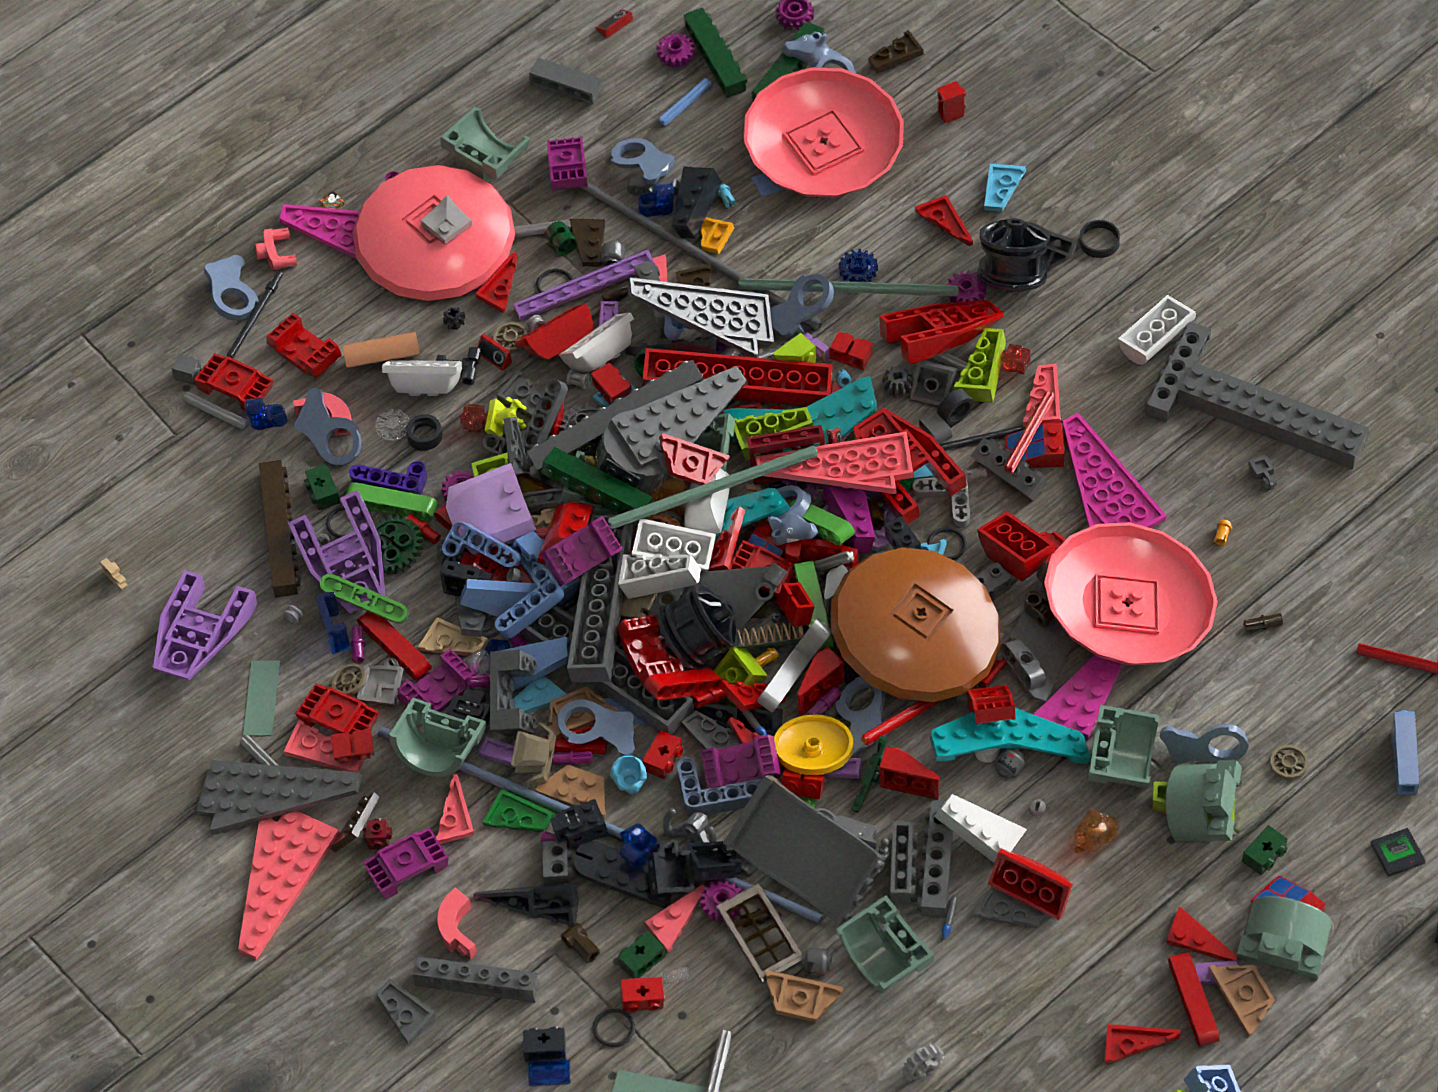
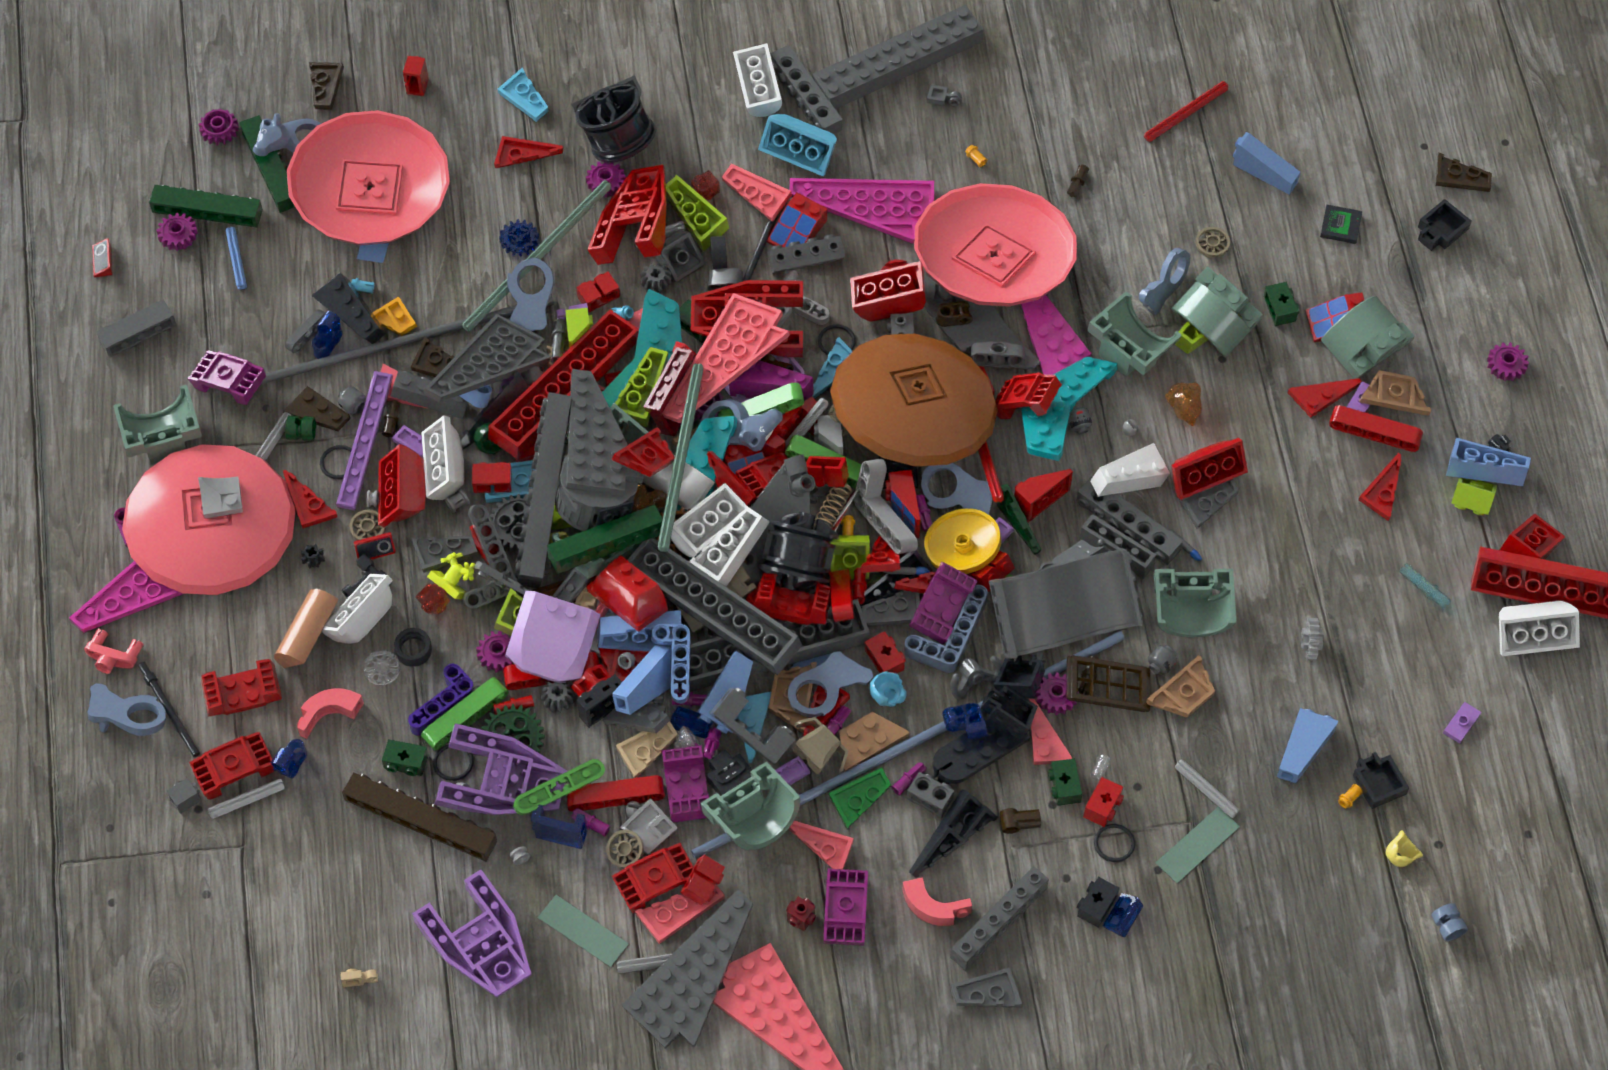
camera: 60 degrees left, 5 degrees up
sand blue animal [294,388,362,465] -> none
tile [319,191,345,209] -> none
dark brown wing [329,792,380,853] -> none
medium blue beam [442,522,522,567] -> none
magenta plate [540,516,622,587] -> none
black piece [550,799,609,848] -> none
sand blue animal [611,138,675,185] -> none
black brick [884,516,921,550] -> none
axle [1004,391,1055,473] -> none
black tyre [1079,220,1120,258] -> none
none -> medium azure windscreen [758,114,837,176]
none -> magenta gear [1487,342,1529,381]

